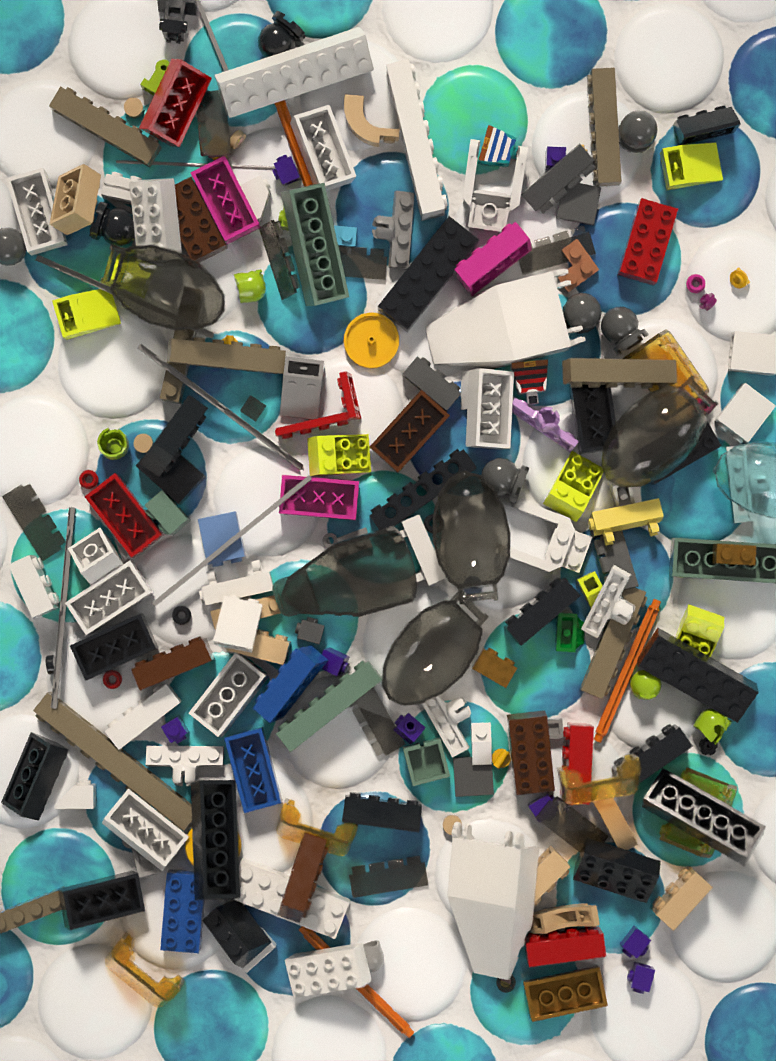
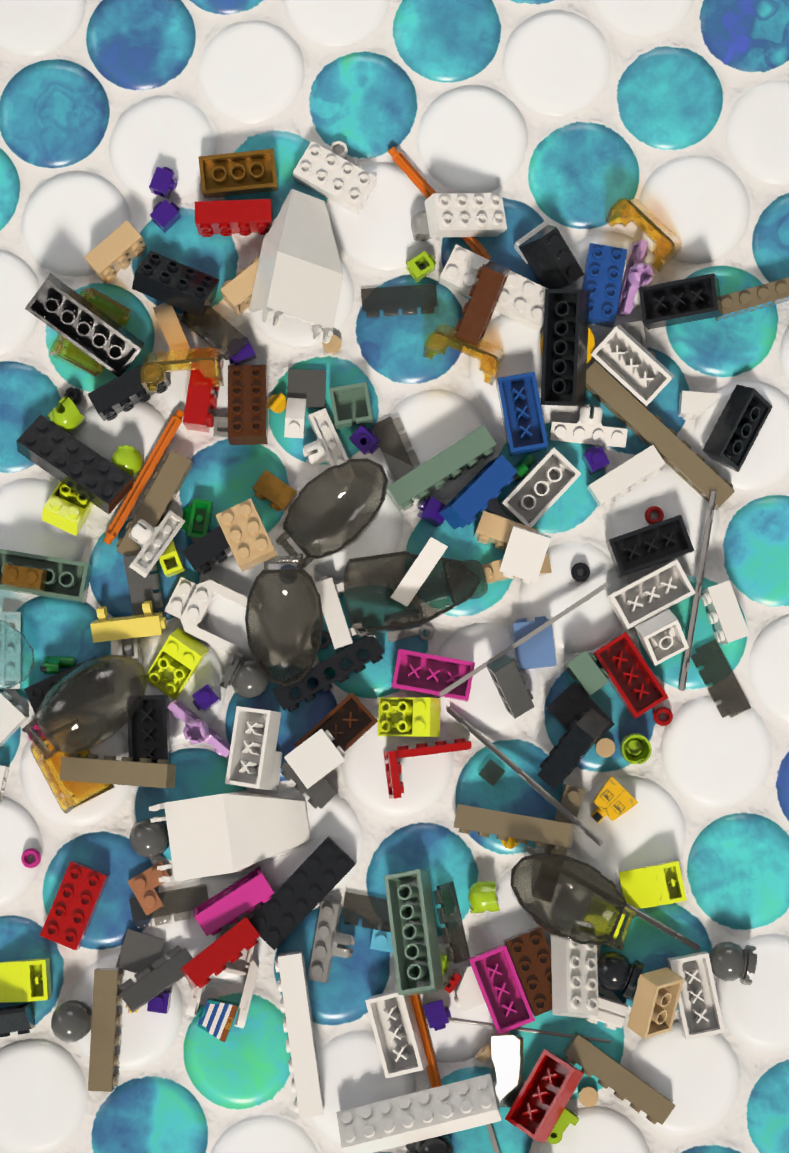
camera: 175 degrees left, 5 degrees down
black tile [45,655,55,675] -> none
reddish brown brick [131,636,215,690] -> none
white brick [199,560,274,605] -> none
light grey slope [280,356,325,420] -> none
dark grey brick [295,617,325,644] -> none
black slope [342,792,422,832] -> none
tan arch [344,94,400,147] -> none
yellow piece [344,313,399,369] -> none
clear smoke tile [496,975,516,993] -> none
torso [510,359,548,405] -> none
tan arch [531,903,600,934] -> none
dark grey tile [601,306,649,356] -> none
magenta plate [699,293,717,311] -> none
none -> green piece [40,656,76,674]
none -> red brick [179,917,260,989]
none -> dark purple brick [192,684,221,712]
none -> tan brick [215,498,278,572]
none -> white brick [284,729,346,789]
none -> white brick [293,141,377,216]
none -> white tile [329,140,348,159]
none -> white sticker [390,537,448,606]
none -> lime brick [406,251,436,283]
none -> red tile [444,969,461,993]
none -> dark grey brick [486,654,534,718]
none -> green piece [513,453,536,482]
none -> yellow torso [590,776,638,824]
none -> lavender plate [617,240,654,316]

